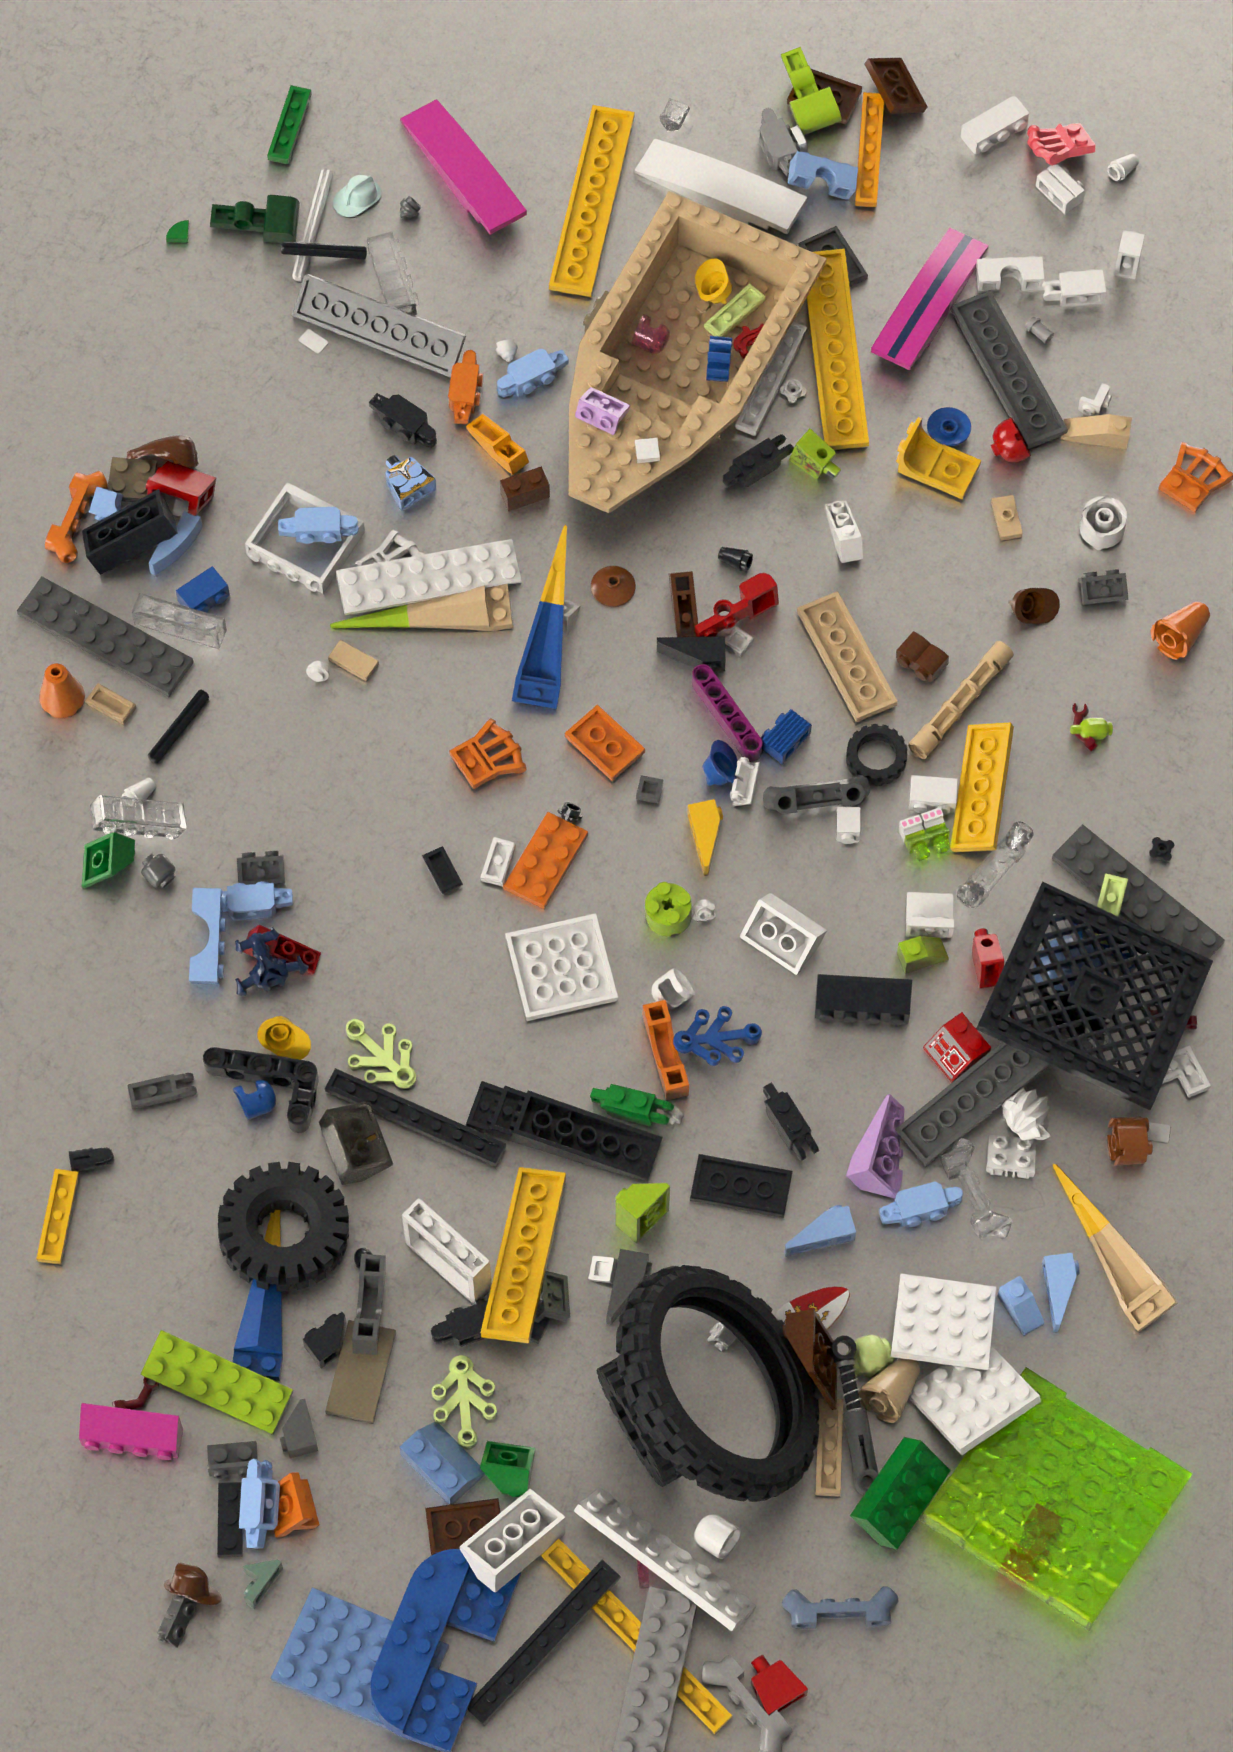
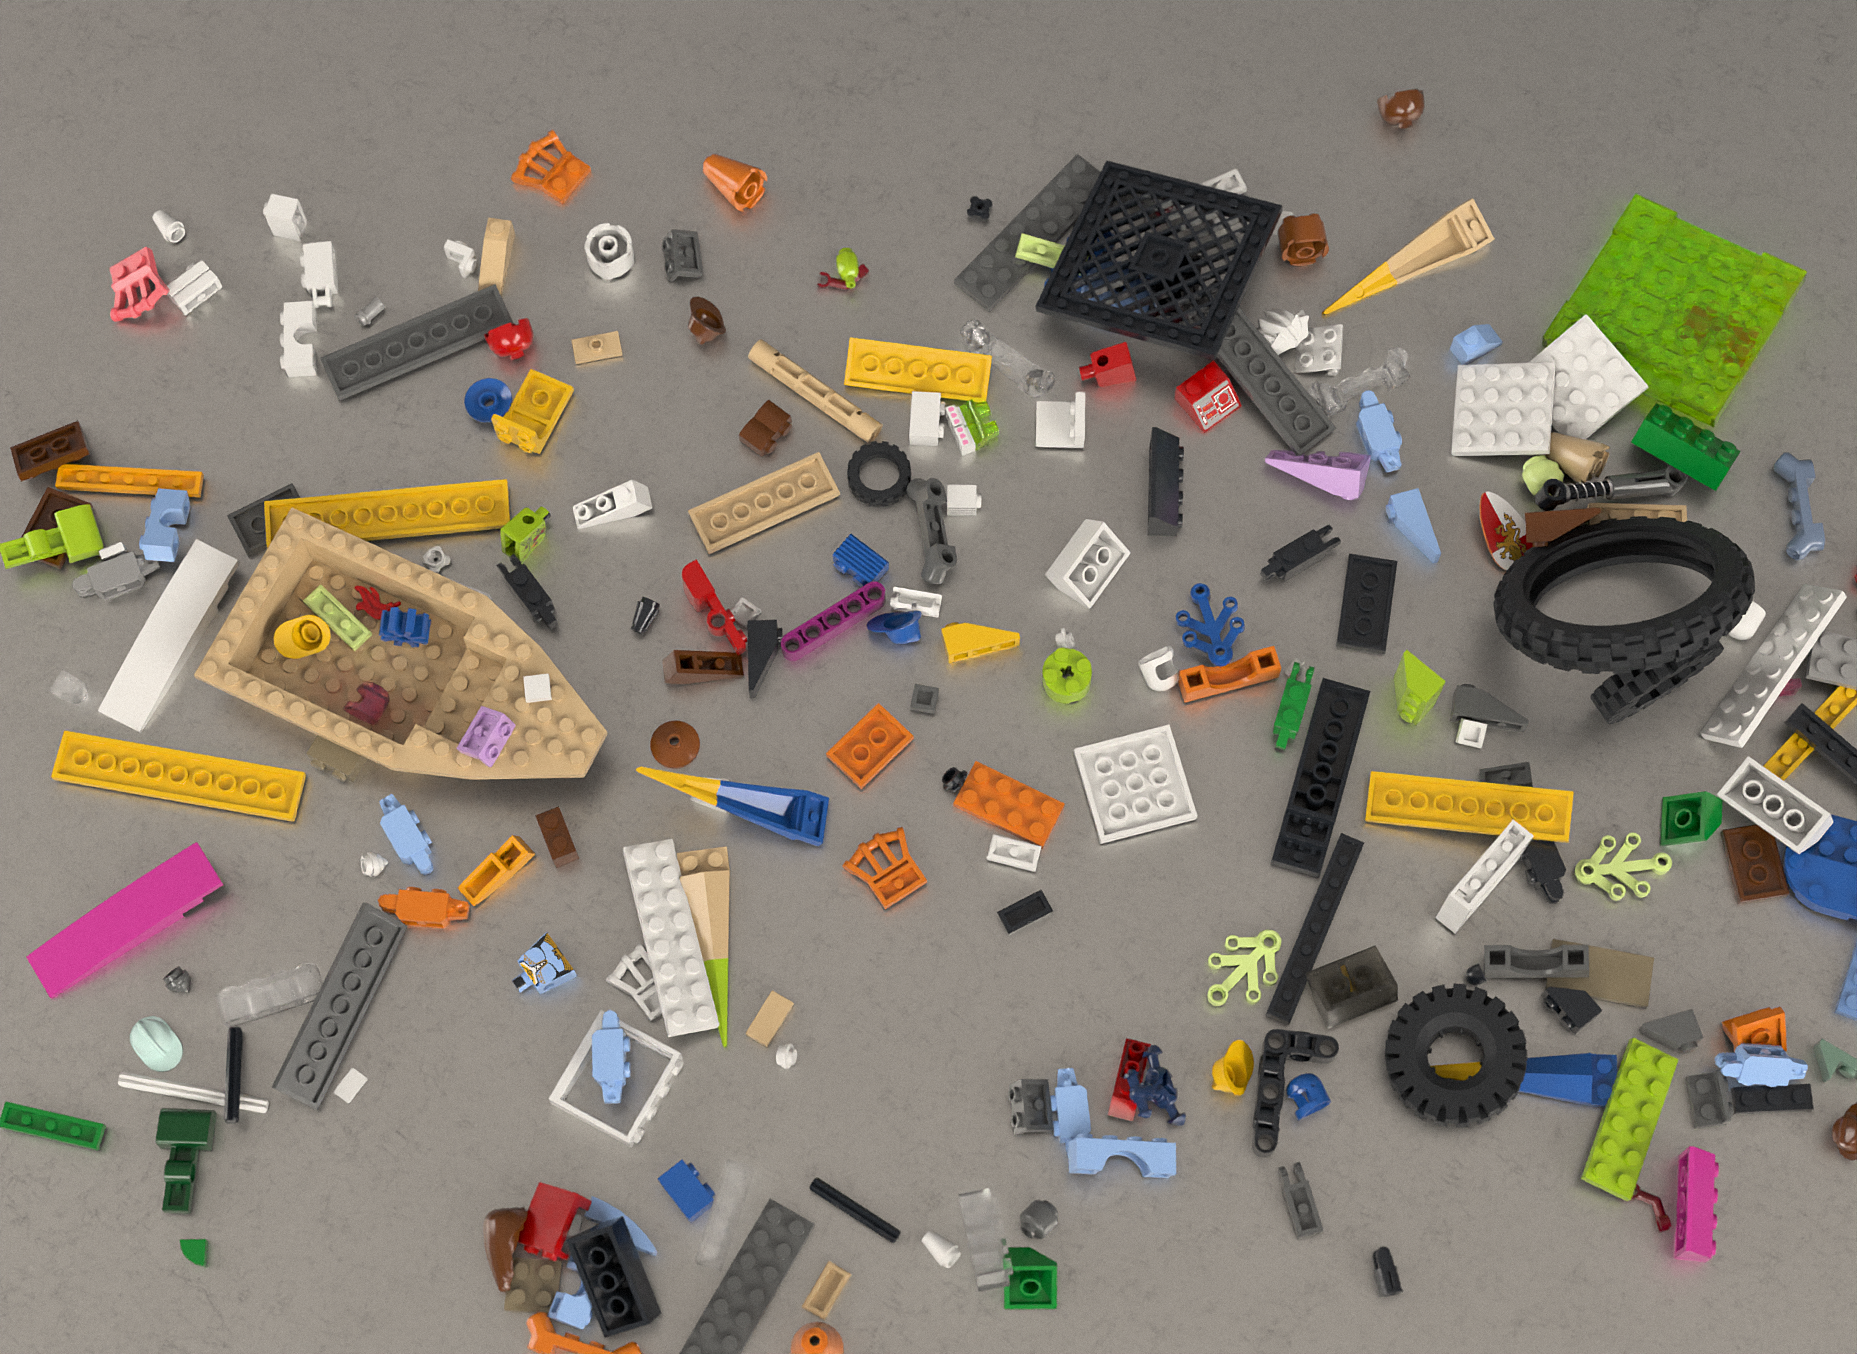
camera: 90 degrees left, 5 degrees up
yellow plate [36,1169,79,1265] -> none
black hinge [369,393,437,448] -> none
medium blue slope [399,1422,485,1505] -> none
dark pink slope [871,228,988,370] -> none
lime slope [897,936,949,974] -> none
white brick [960,95,1029,155] -> none
light blue slope [1042,1253,1080,1332] -> none

